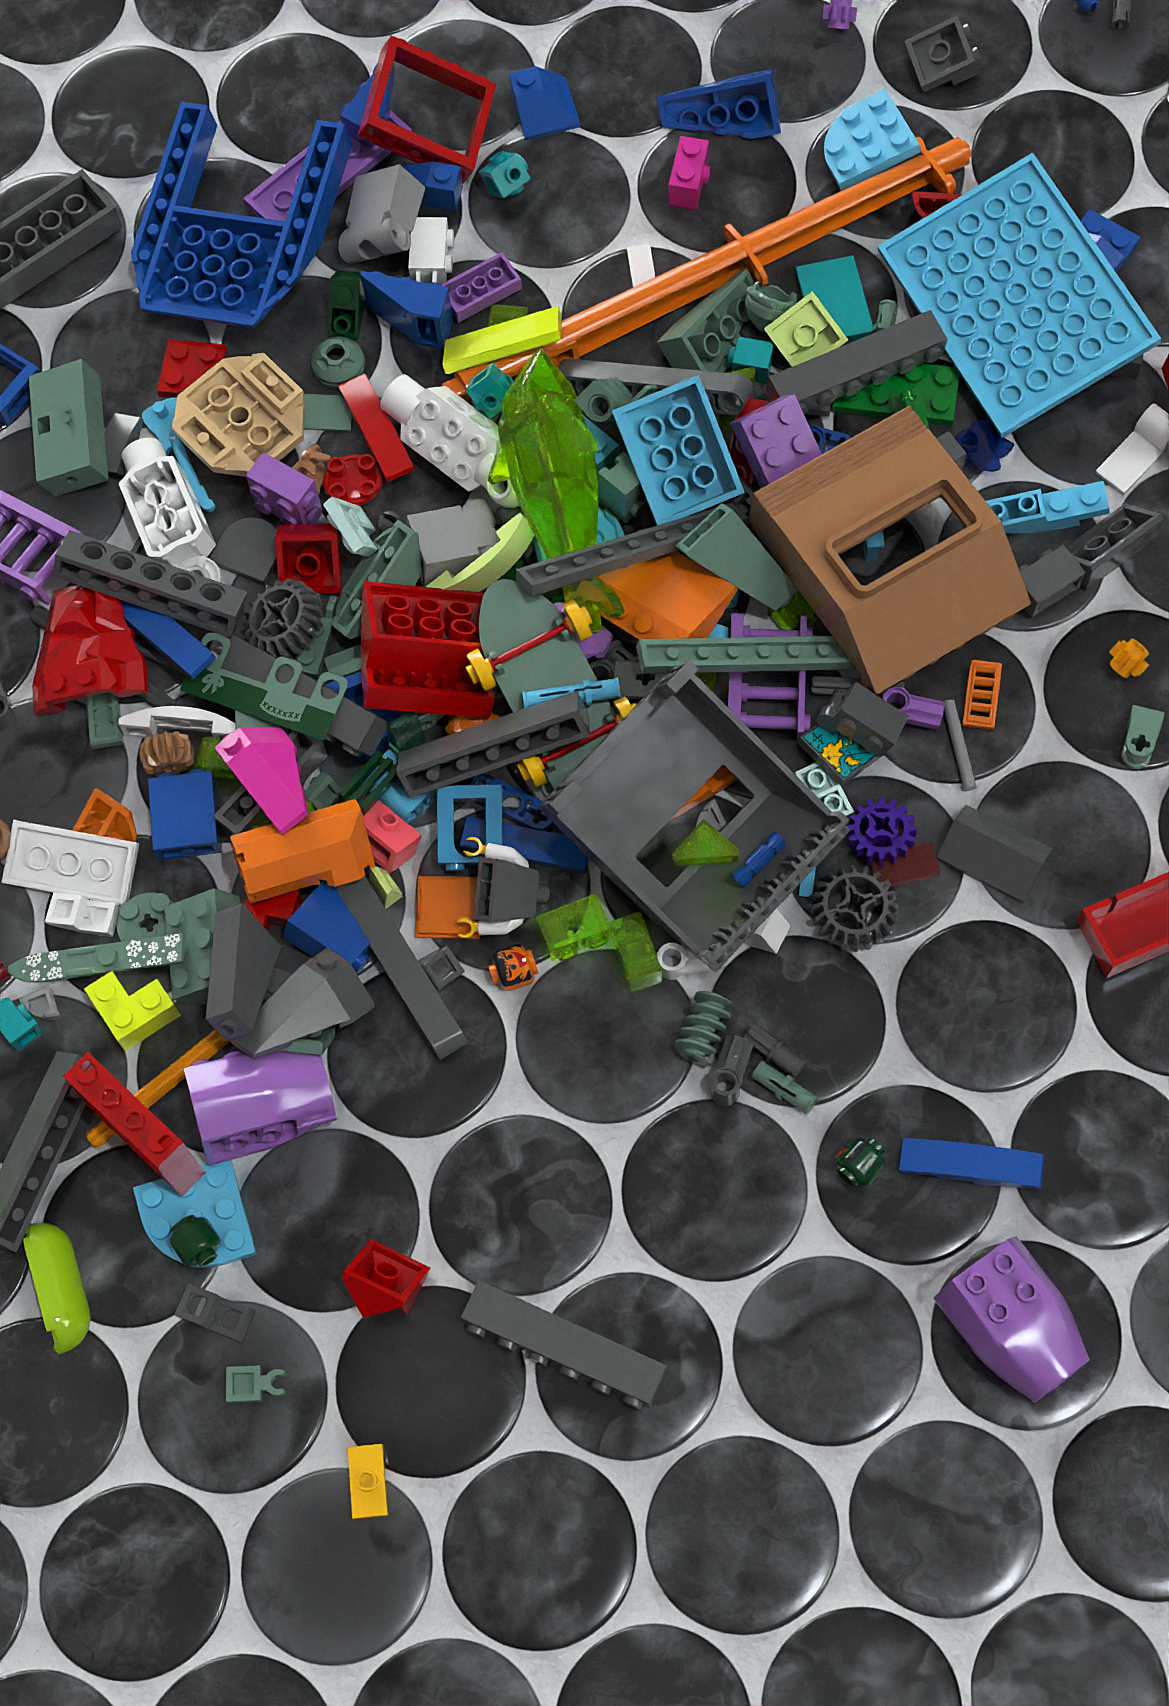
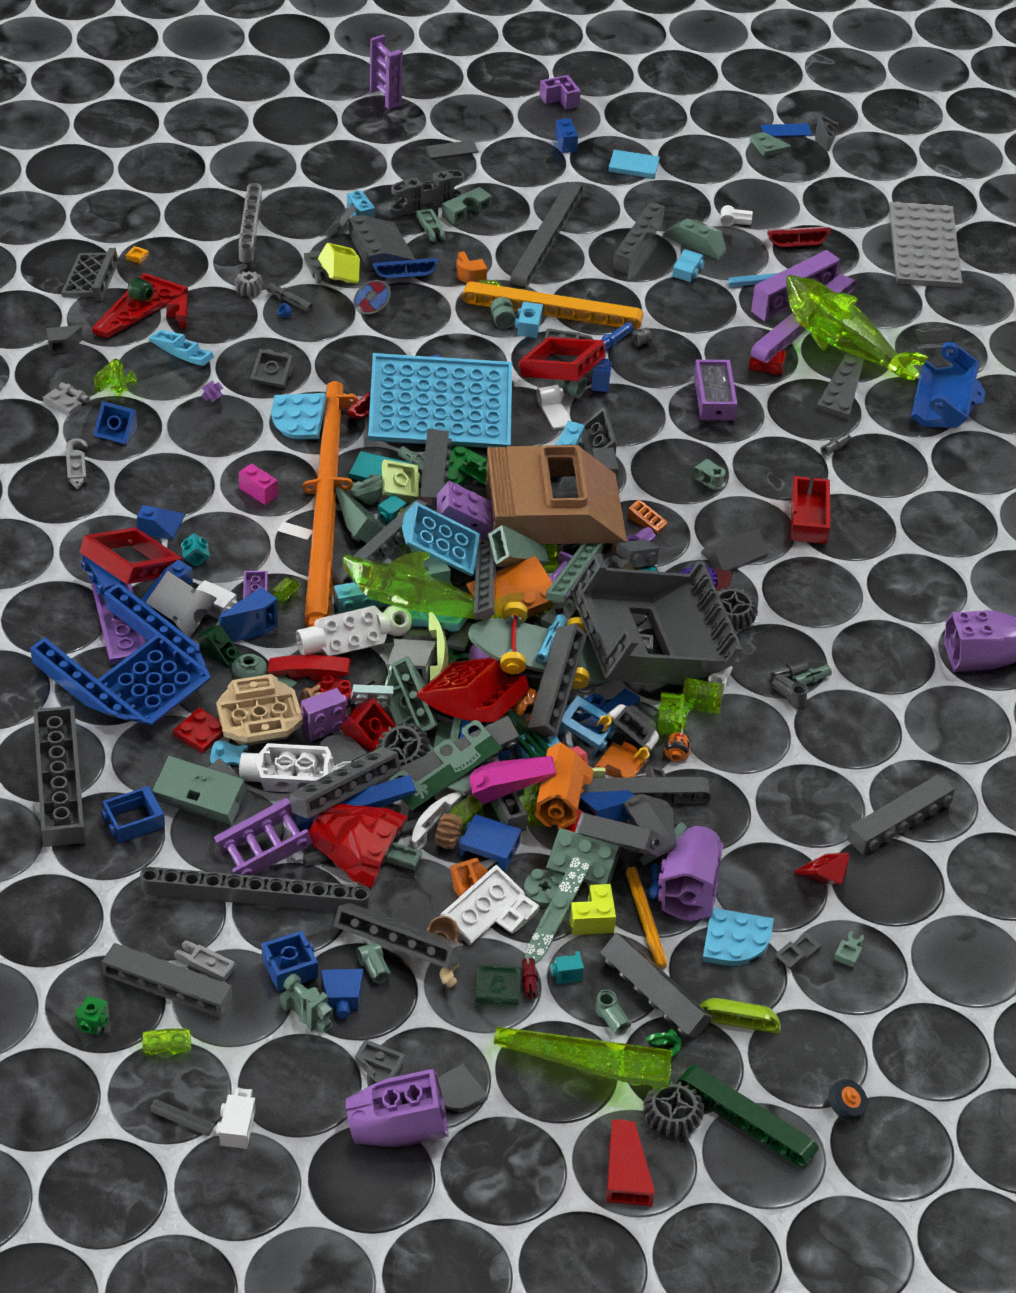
camera: 70 degrees left, 25 degrees down
light grey tile [19,986,62,1020] -> none
red window [63,1052,206,1197] -> none
dark green head [170,1215,221,1267] -> none
yellow plate [347,1444,388,1520] -> none
neon yellow tile [442,306,562,374] -> none
teal brick [466,362,517,419] -> none
sand green piece [574,377,658,422] -> none
blue wedge [656,69,781,139] -> none
clear neon green slope [672,819,739,866] -> none
sand green piece [674,991,735,1066] -> none
blue axle [732,831,786,887] -> none
dark green head [835,1137,886,1188] -> none
blue slope [899,1138,1045,1189] -> none
light grey bar [944,700,977,791] -> none
light orange gear [1109,639,1149,678] -> none

